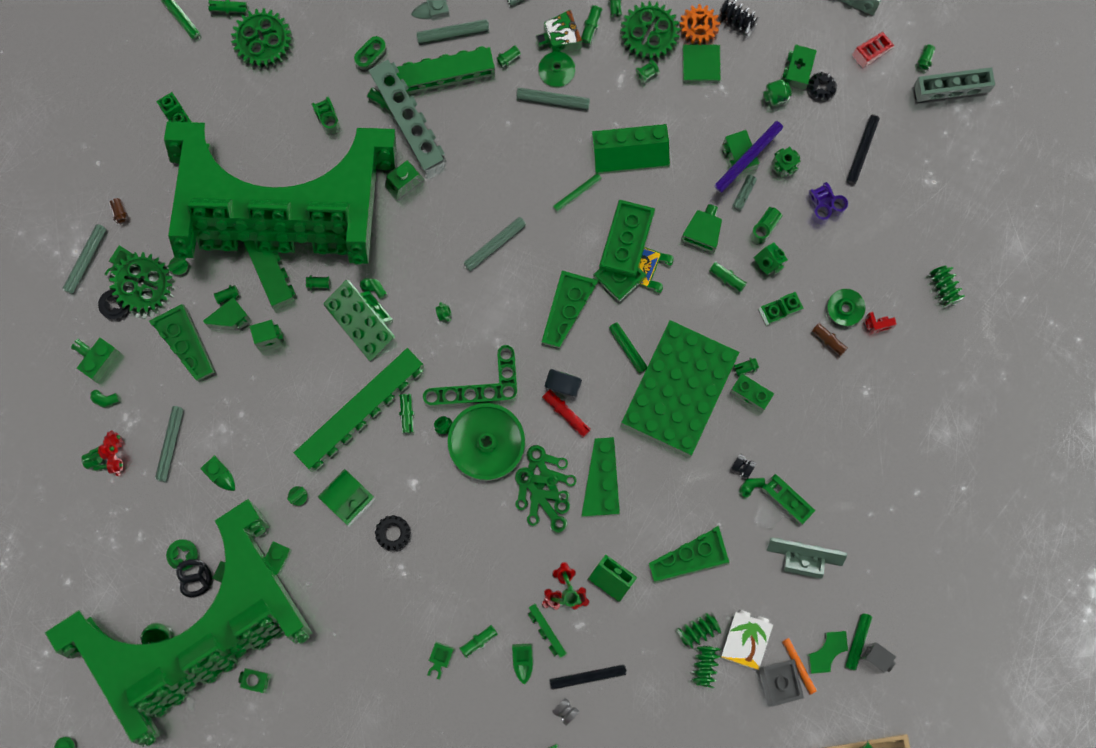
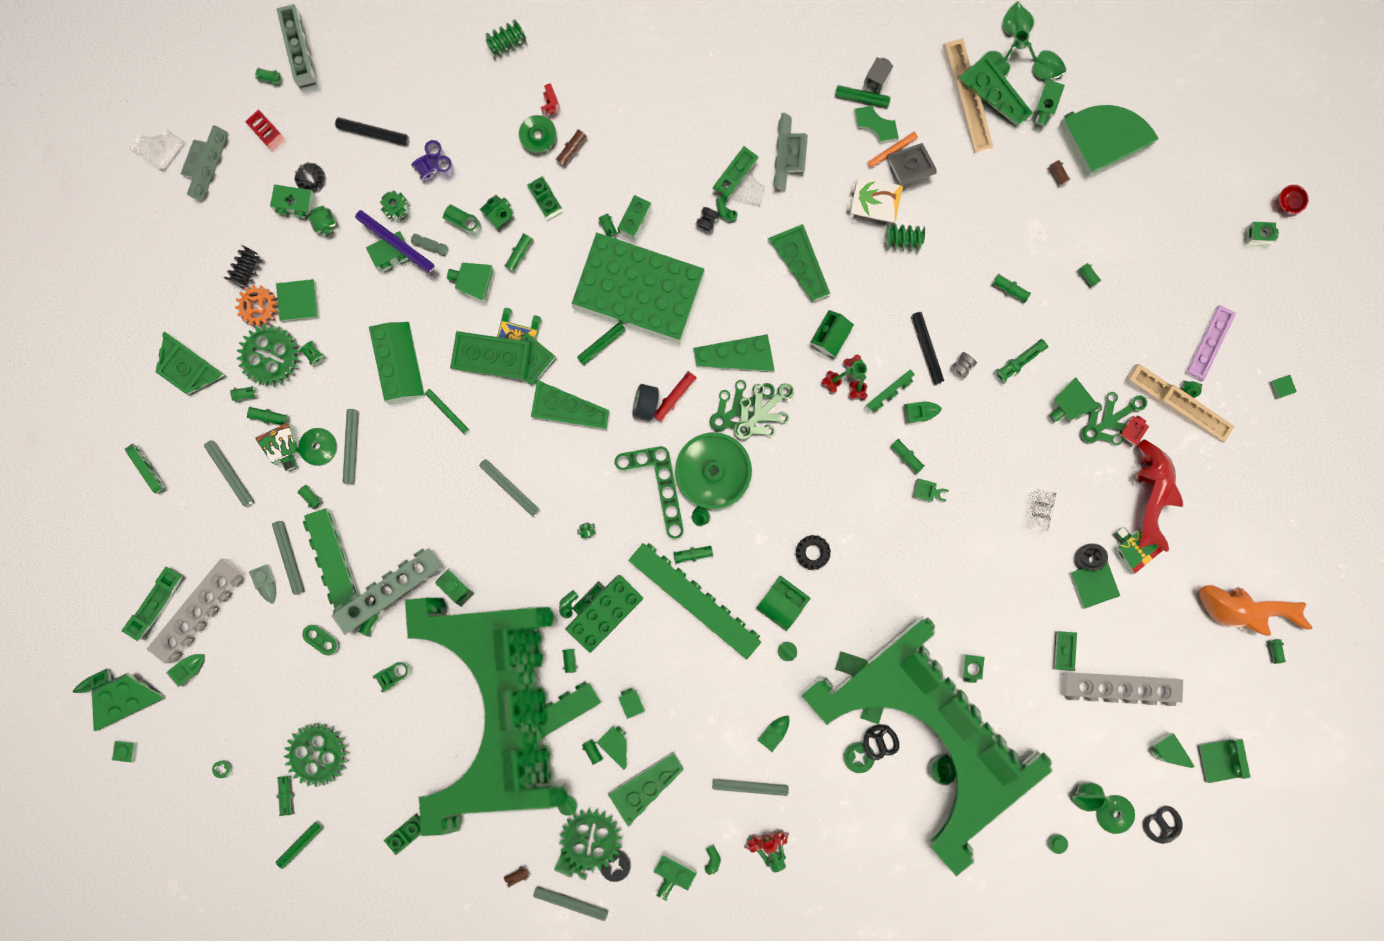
camera: 95 degrees left, 5 degrees up
green piece [676,612,721,649] -> none

